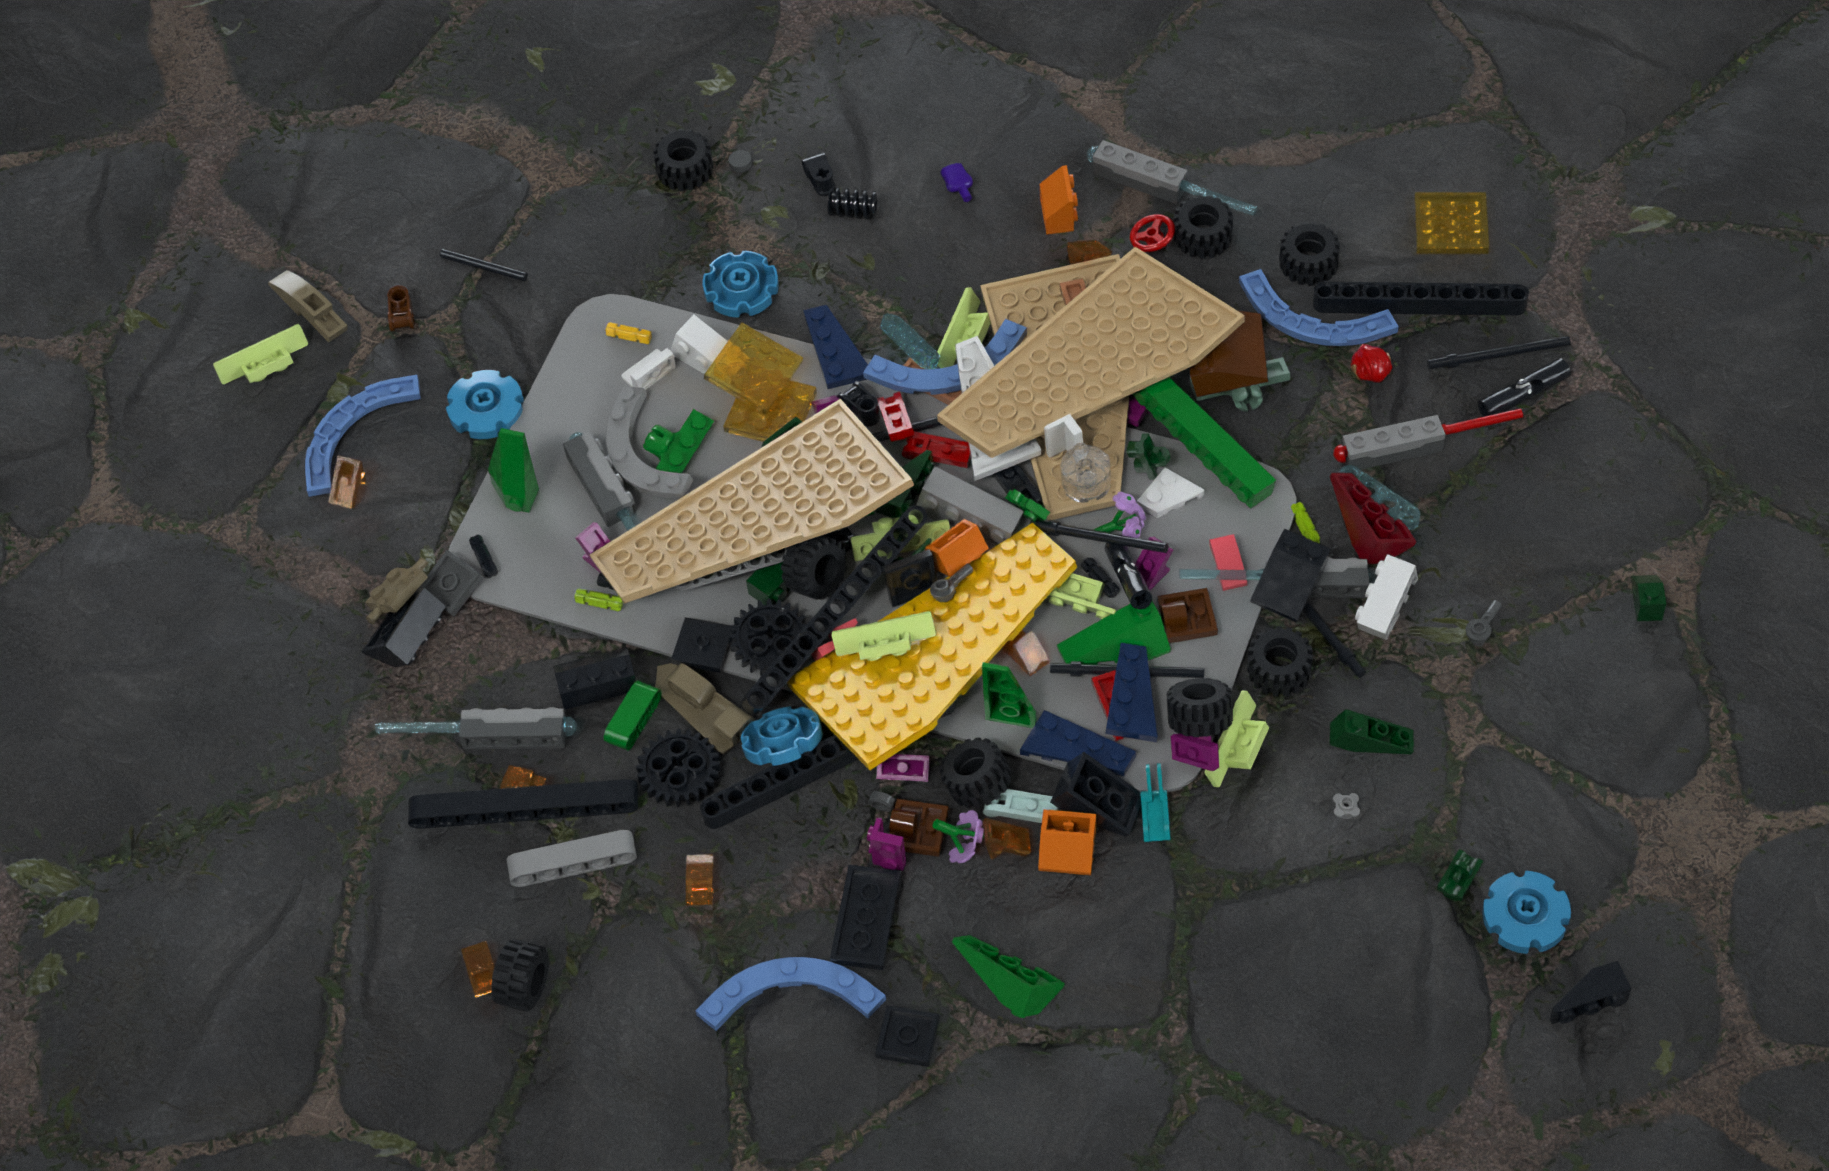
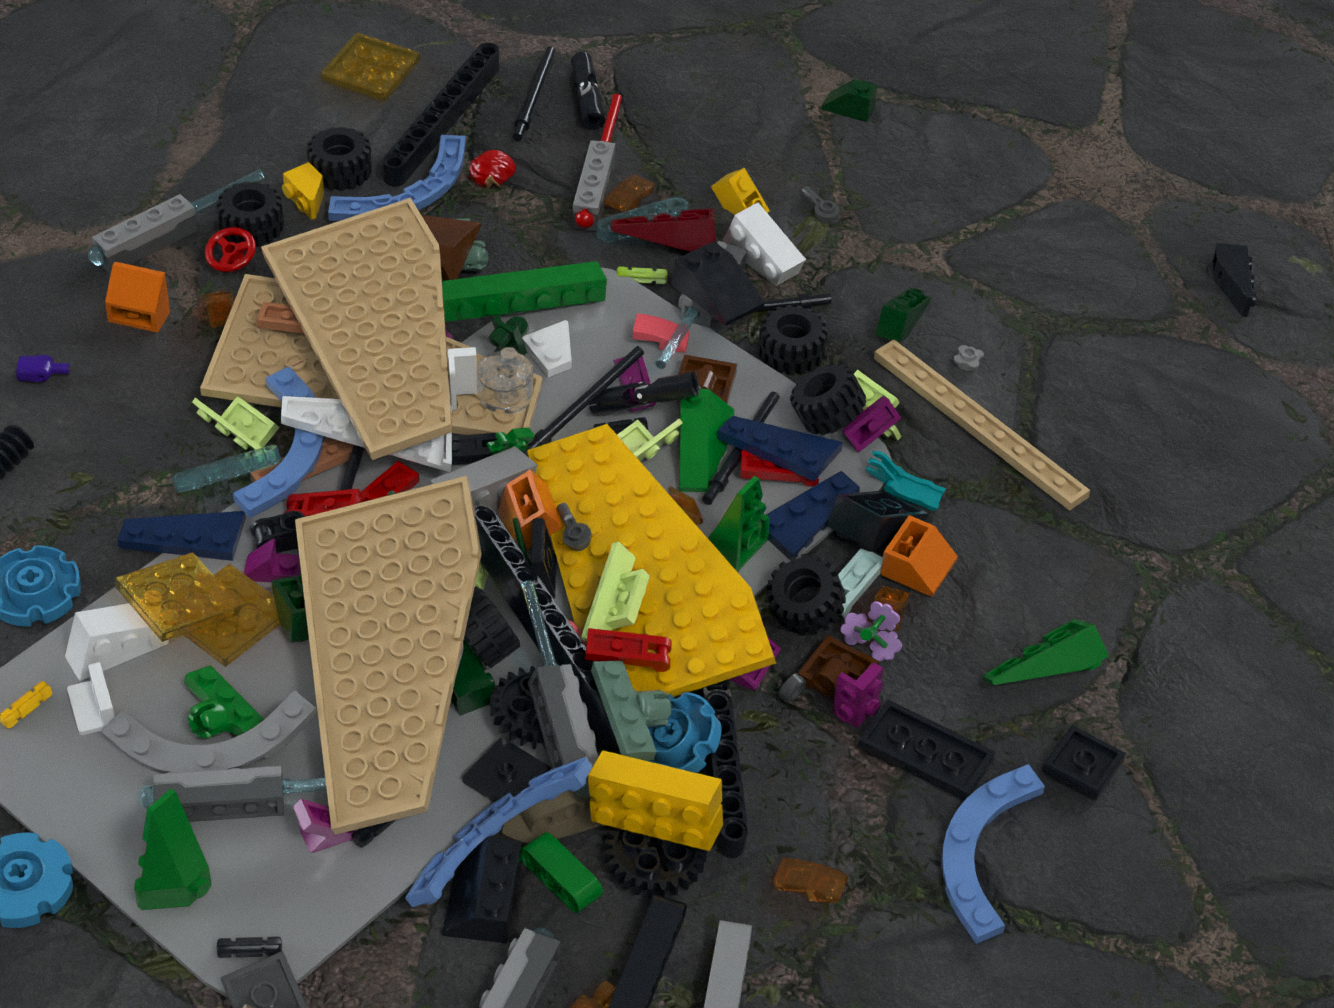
camera: 75 degrees left, 10 degrees down
lime axle [574,588,623,611] -> none
lavender plant [1094,492,1146,538] -> none
dark green hips [1437,849,1483,901] -> none
dark azure piece [1482,871,1571,954] -> none
none -> yellow slope [282,162,324,220]
none -> medium blue plate [405,757,593,908]
none -> piece [521,580,598,798]
none -> red plate [585,628,672,672]
none -> yellow piece [588,750,723,851]
none -> sand green plate [591,661,671,761]
none -> clear orange slope [605,174,655,213]
none -> yellow slope [711,168,770,215]
none -> tan plate [874,339,1090,511]

